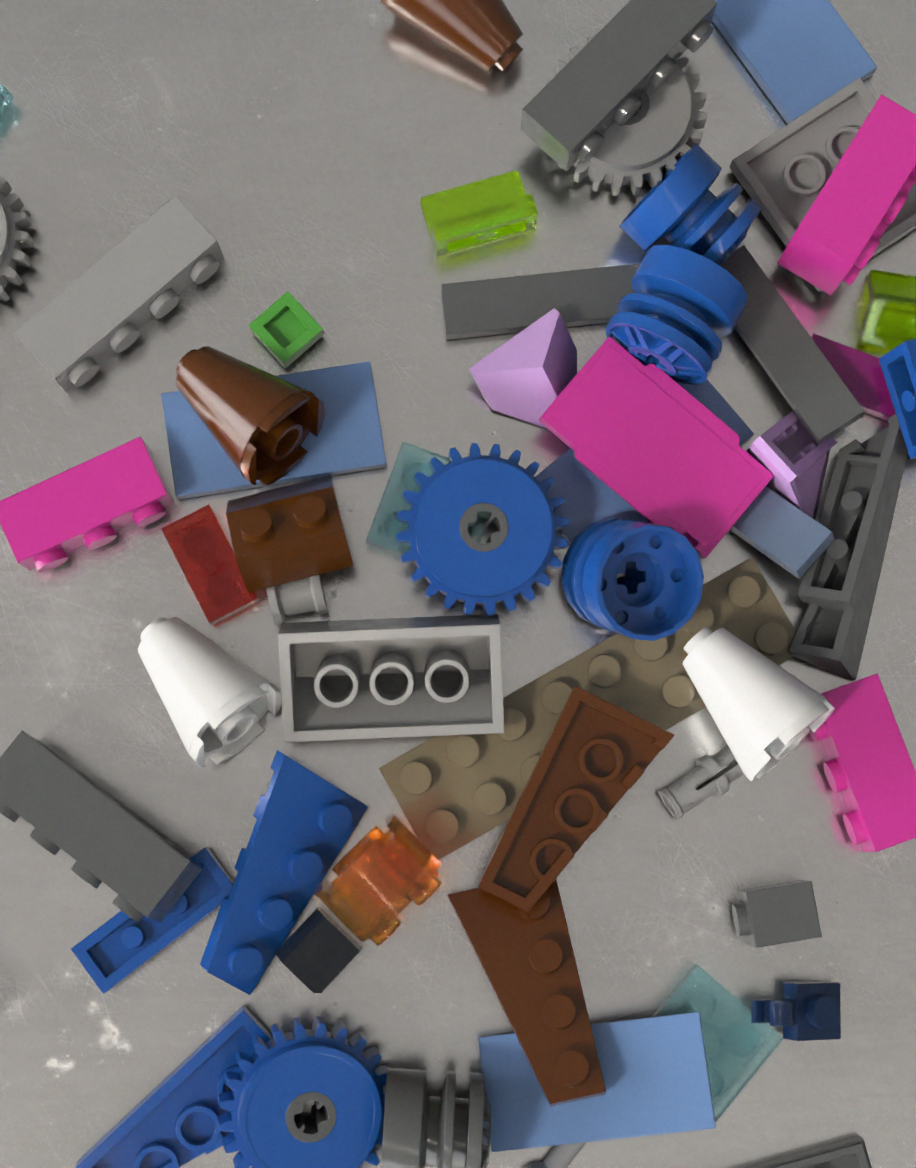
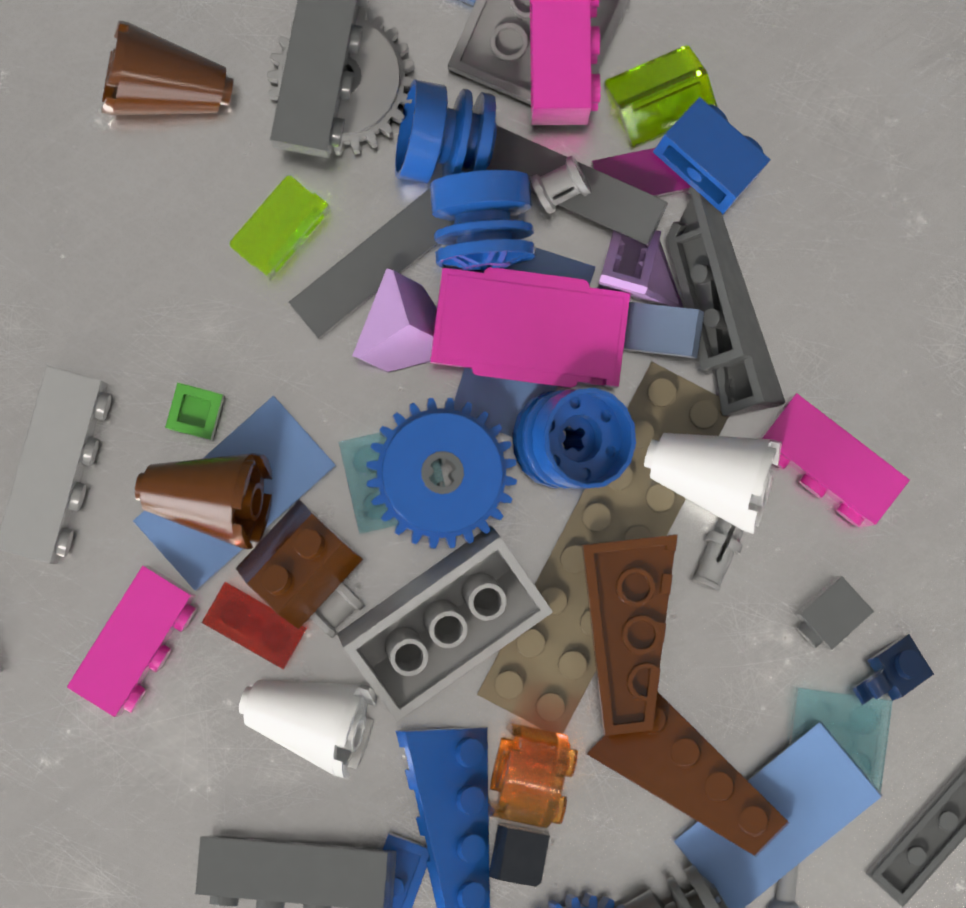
camera: 30 degrees left, 5 degrees up
none -> light grey bush [530,155,592,214]

